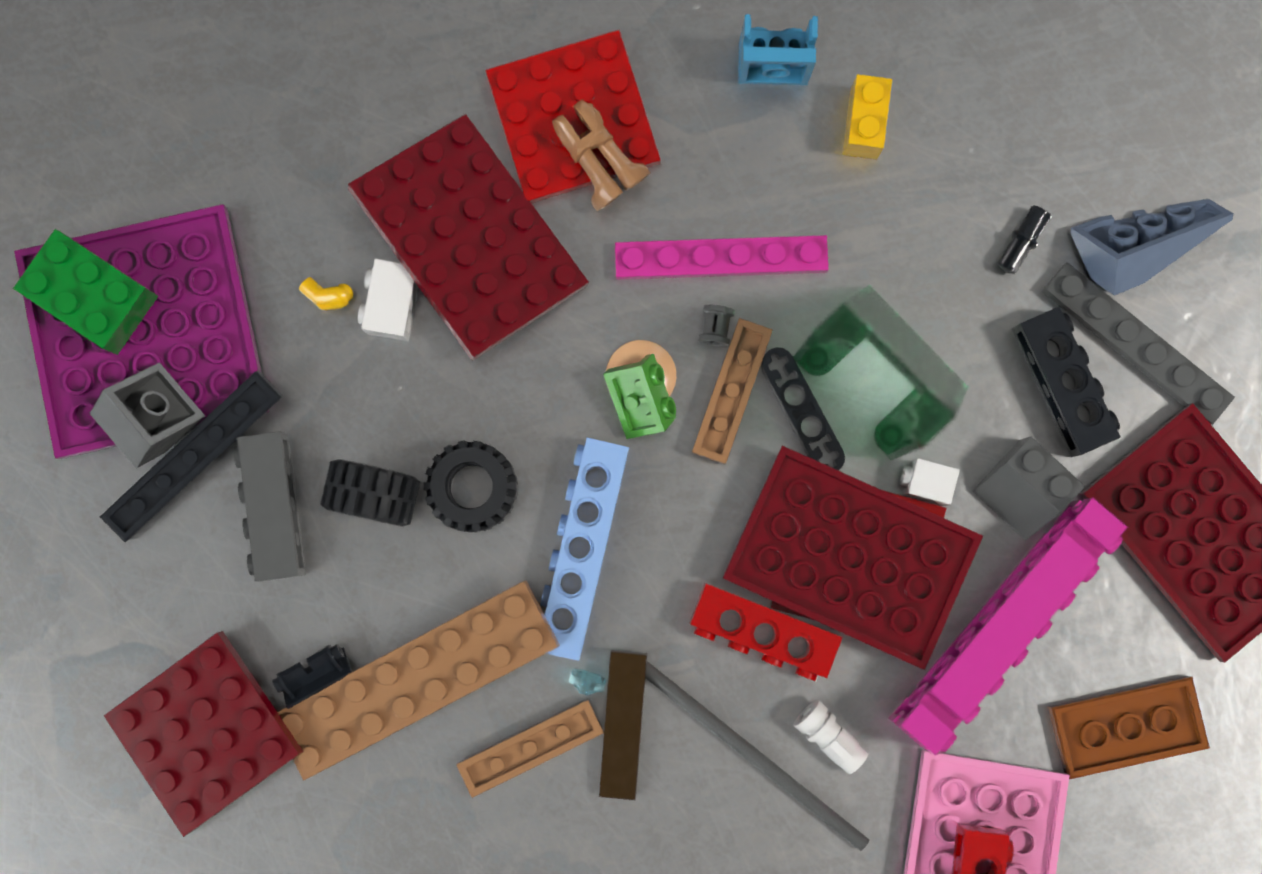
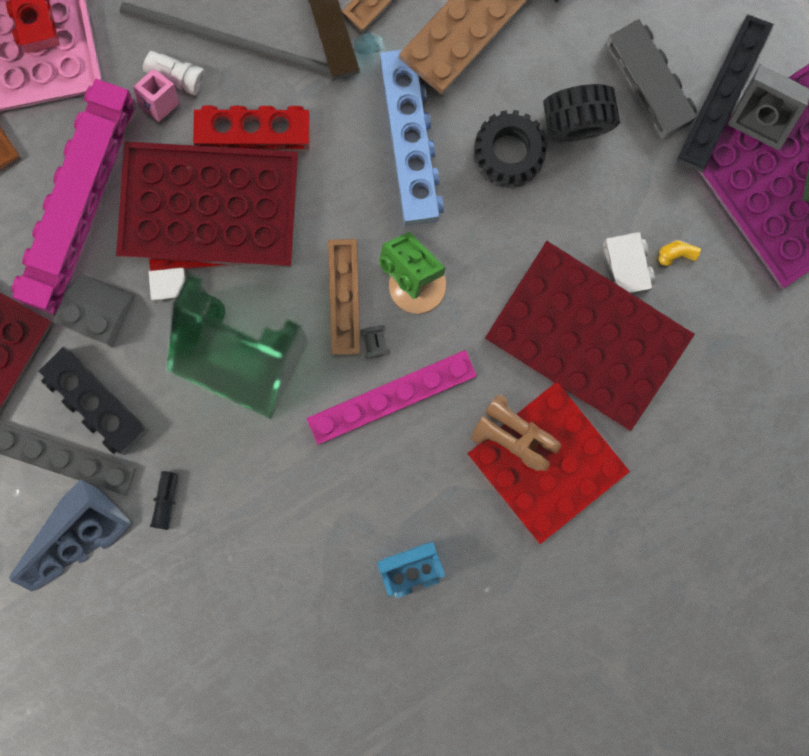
camera: 155 degrees right, 0 degrees up
black beam [761,347,845,471] -> none
yellow brick [842,74,892,160] -> none
none -> bright pink brick [133,69,179,122]

